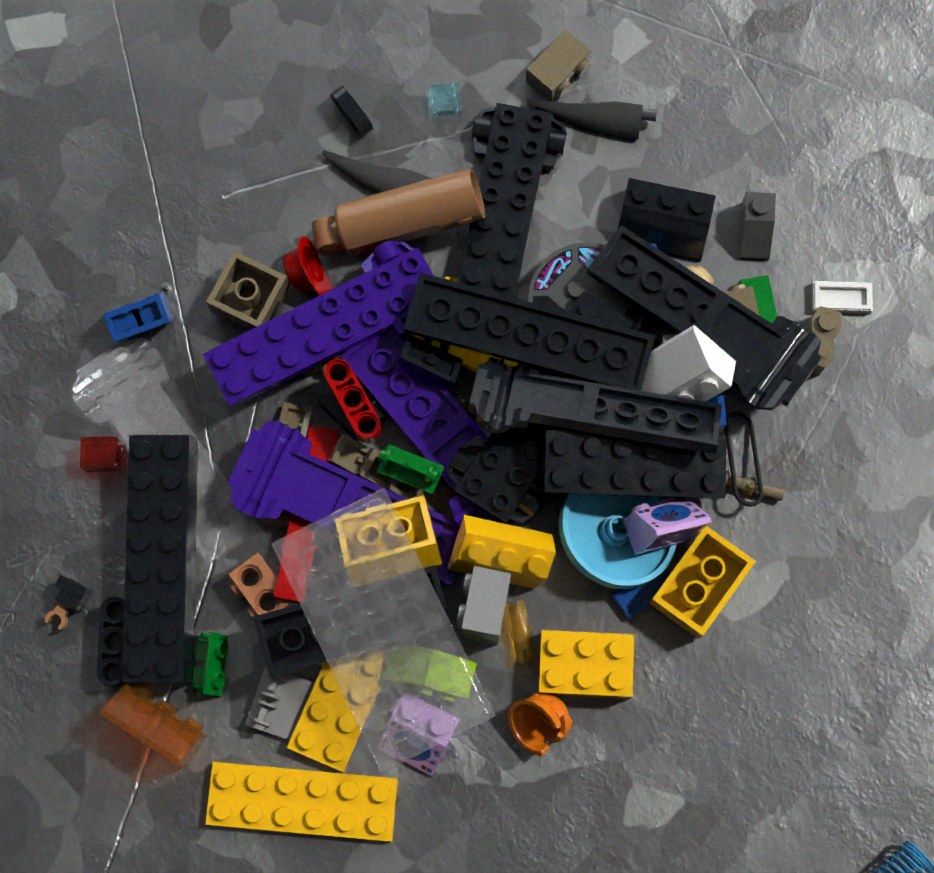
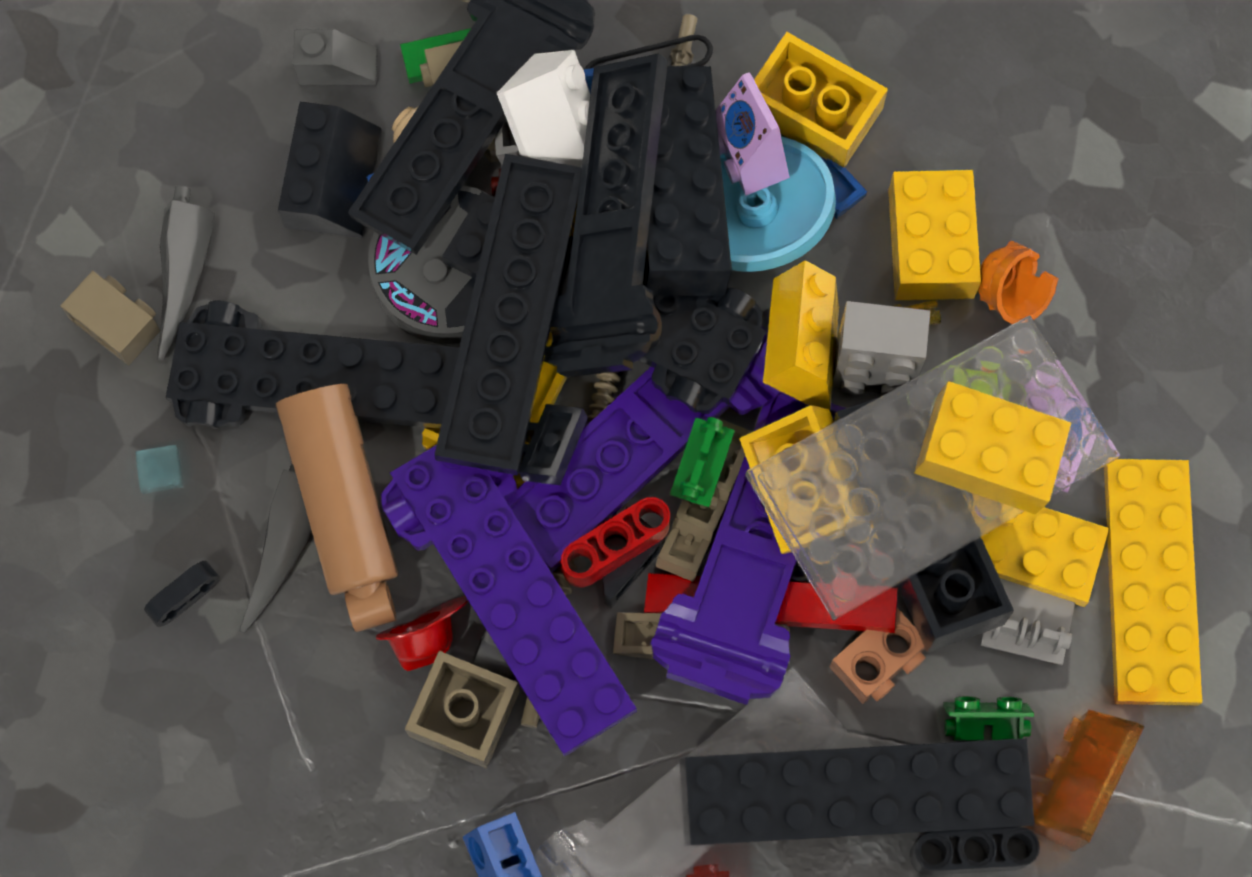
camera: 95 degrees left, 5 degrees down
none -> yellow brick [914,381,1071,515]

